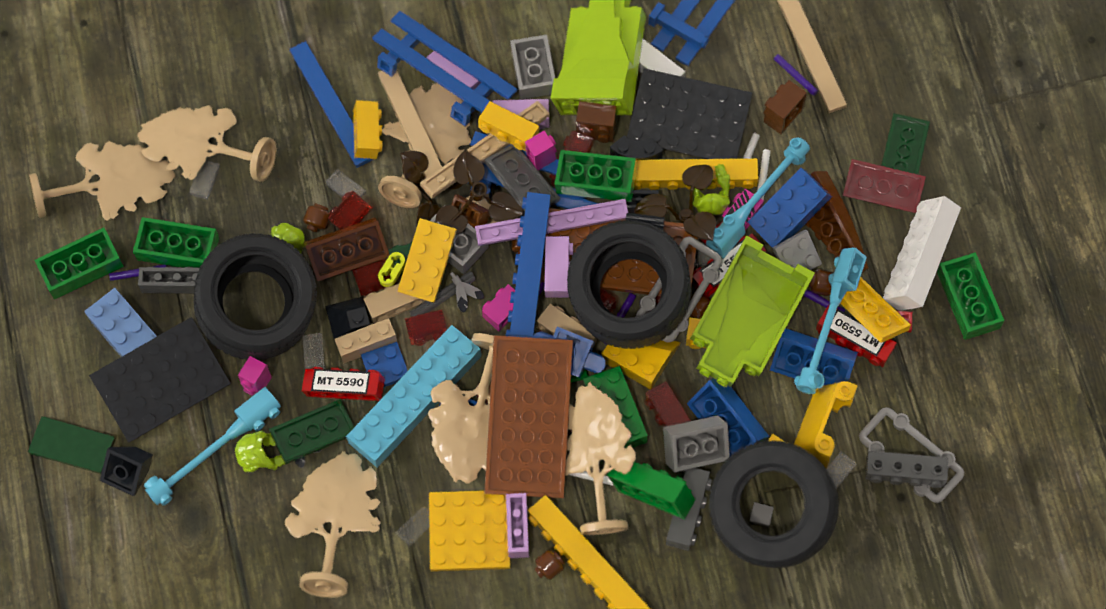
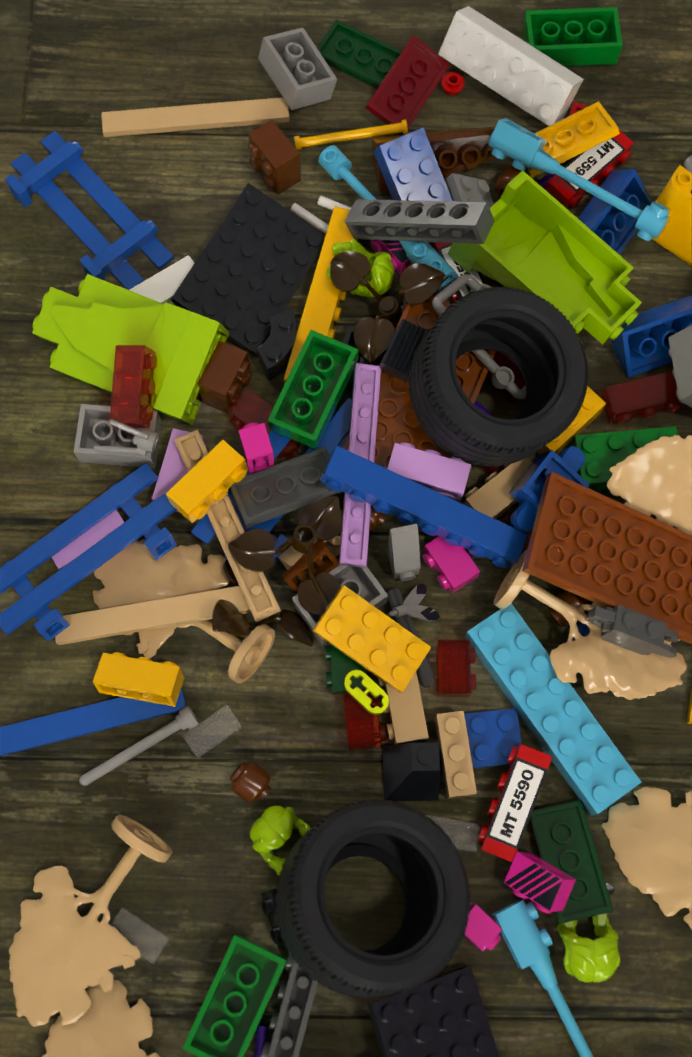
camera: 80 degrees left, 5 degrees up
reddish brown brick [303,217,390,281] -> none
clear red brick [328,190,372,229] -> none
dark purple bar [774,54,818,96] -> none
none -> light grey piece [79,706,199,786]
none -> light grey plant [93,412,159,456]
none -> clear red brick [109,345,157,428]
none -> light grey brick [258,28,337,110]
none -> yellow bar [295,119,408,151]
none -> dark grey brick [344,199,495,244]
none -> light grey slope [387,524,421,581]
none -> red plate [441,72,465,96]
none -> dark pink brick [504,852,576,914]
none -> dark grey hinge [587,605,679,658]

